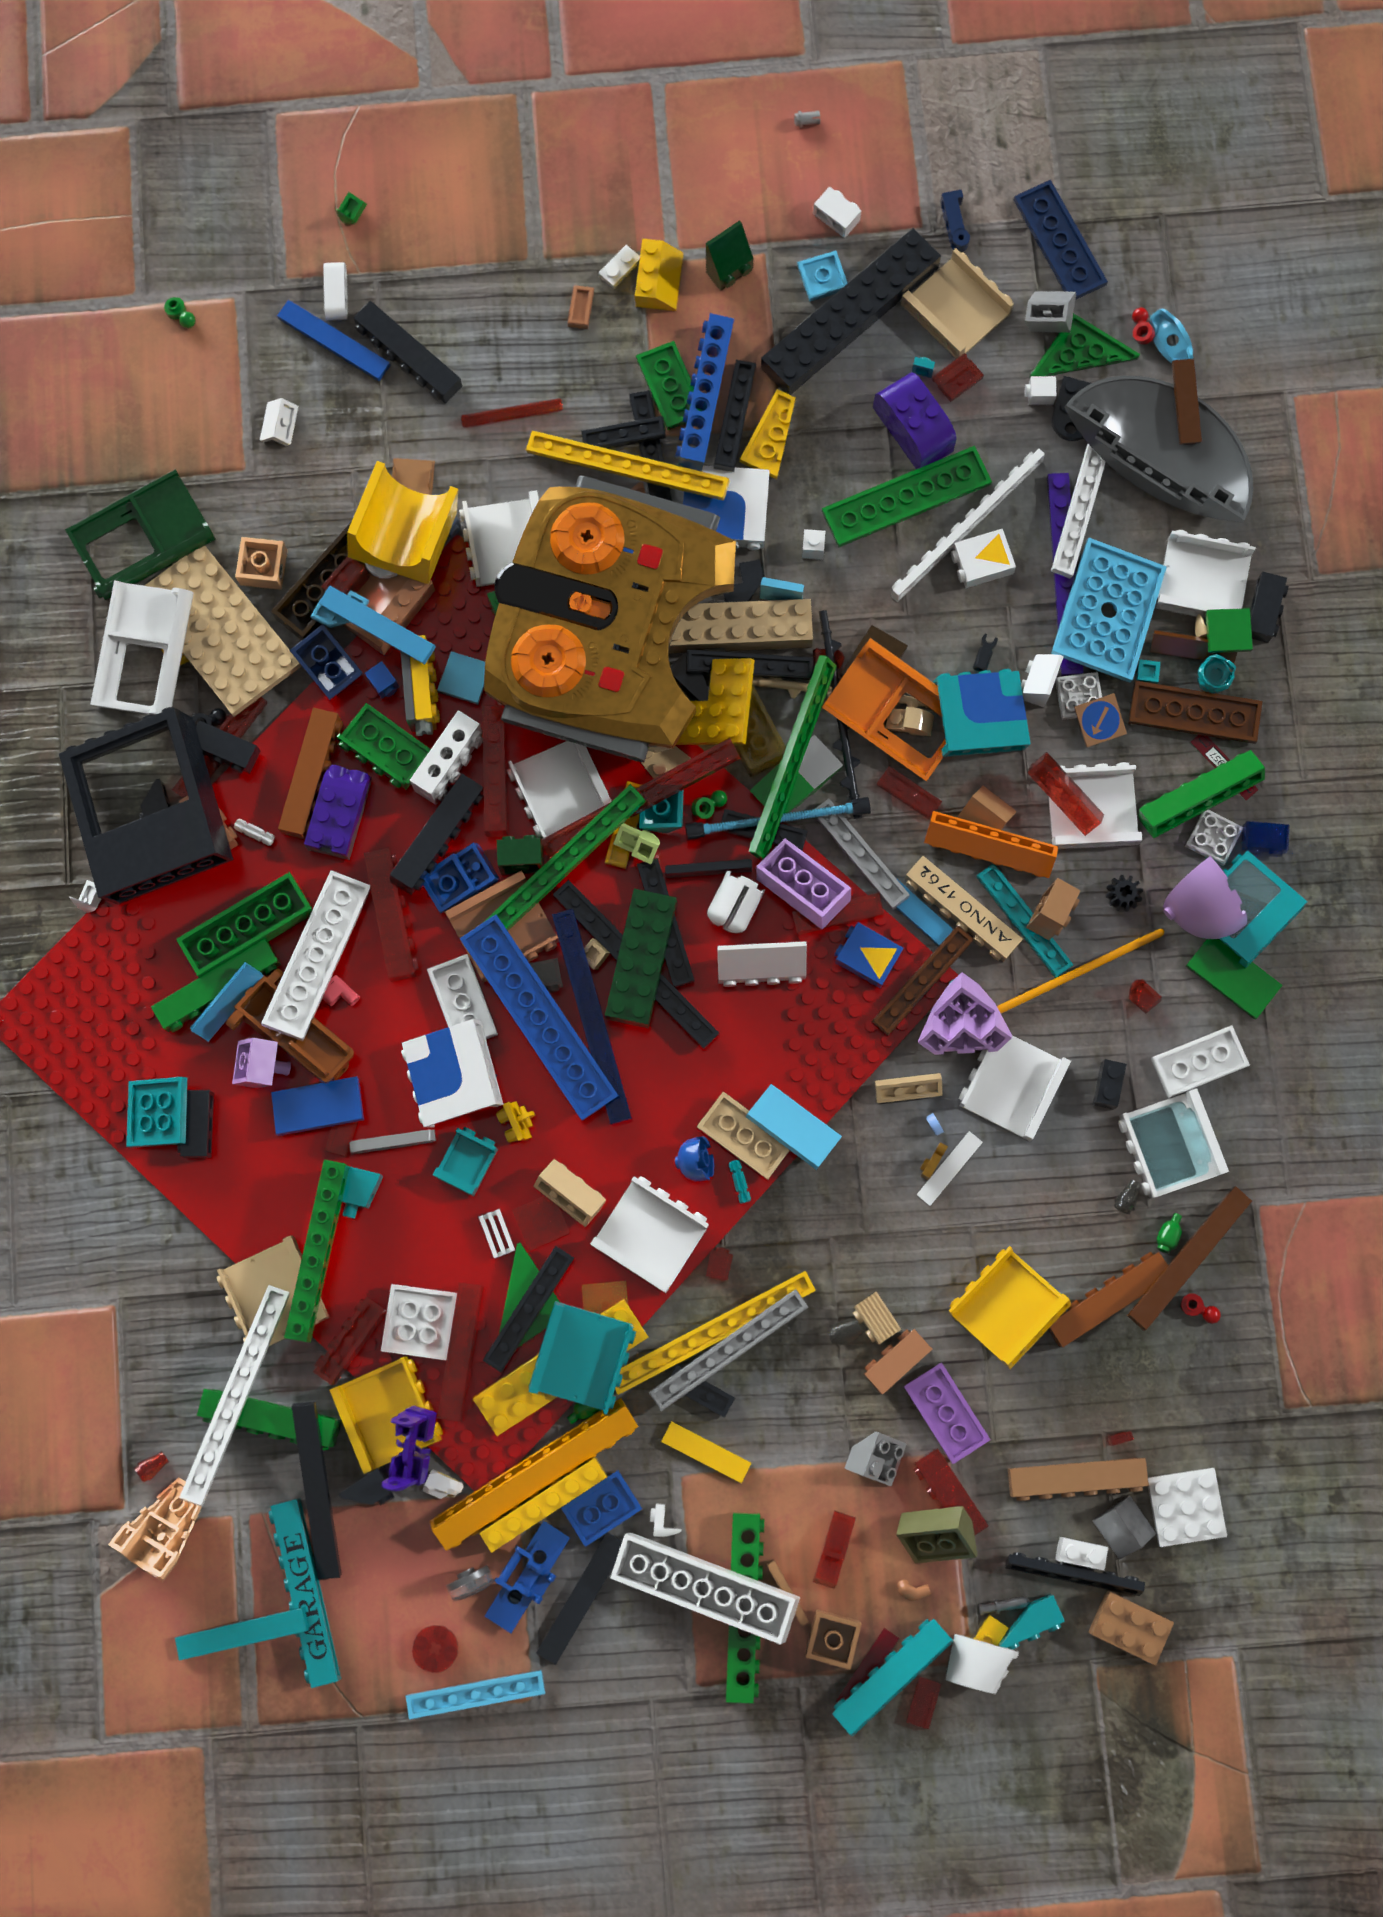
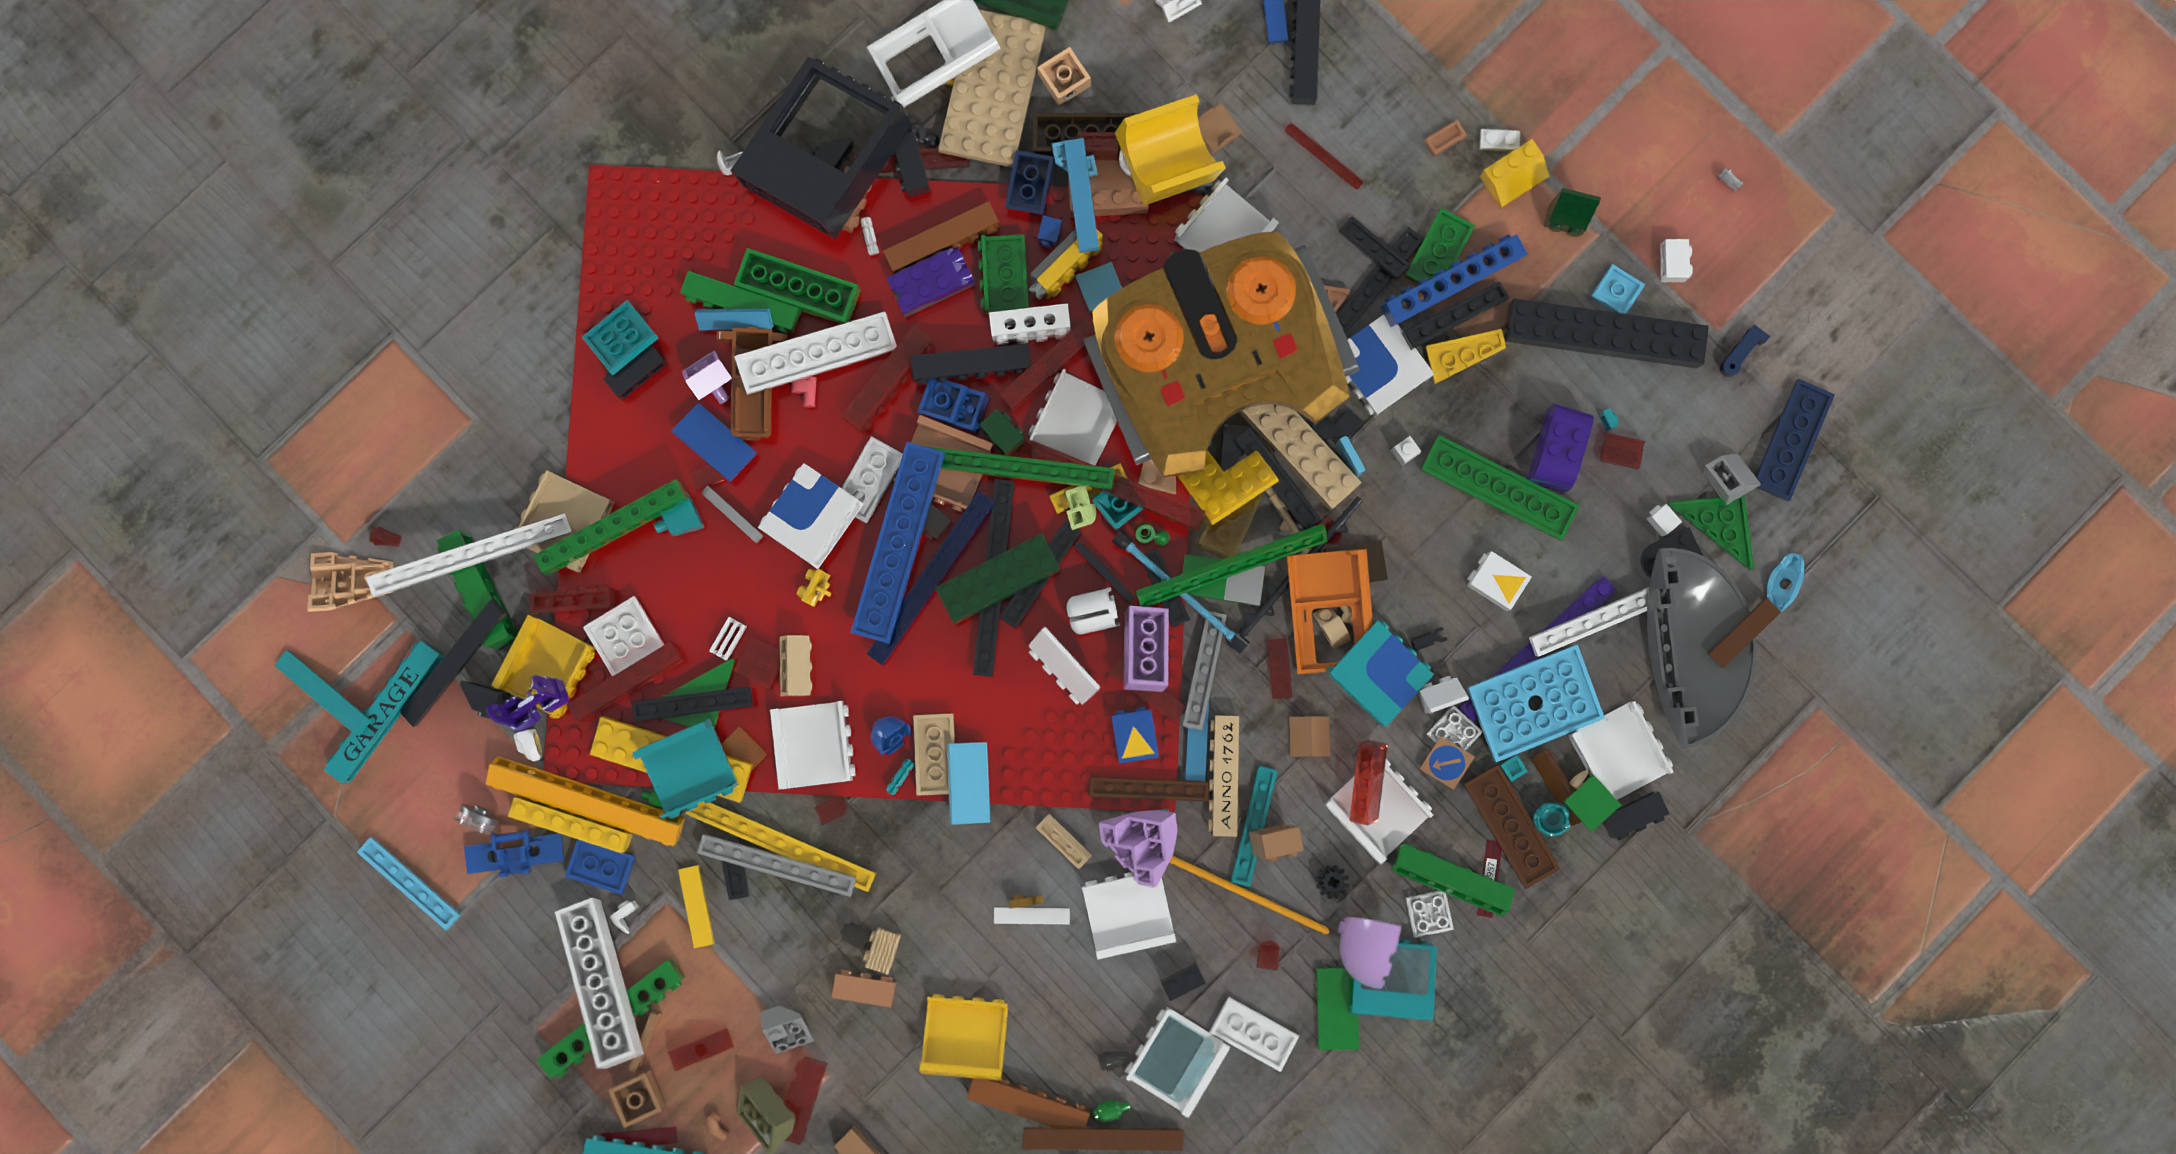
camera: 50 degrees right, 5 degrees up
clear red plate [412,1625,459,1673] -> none
teal panel [433,1127,498,1196] -> none
yellow plate [526,431,730,501] -> none
black tile [536,1532,622,1665] -> none
tan plate [579,939,610,969] -> none
white plate [891,449,1045,602] -> none
tan panel [901,248,1014,360] -> none
medium lavender plate [903,1362,990,1464] -> none
orange brick [924,811,1058,878] -> none
light blue tile [926,1113,944,1136] -> none
red plate [1132,307,1155,345] -> none
clear blue brick [1241,821,1290,857] -> none

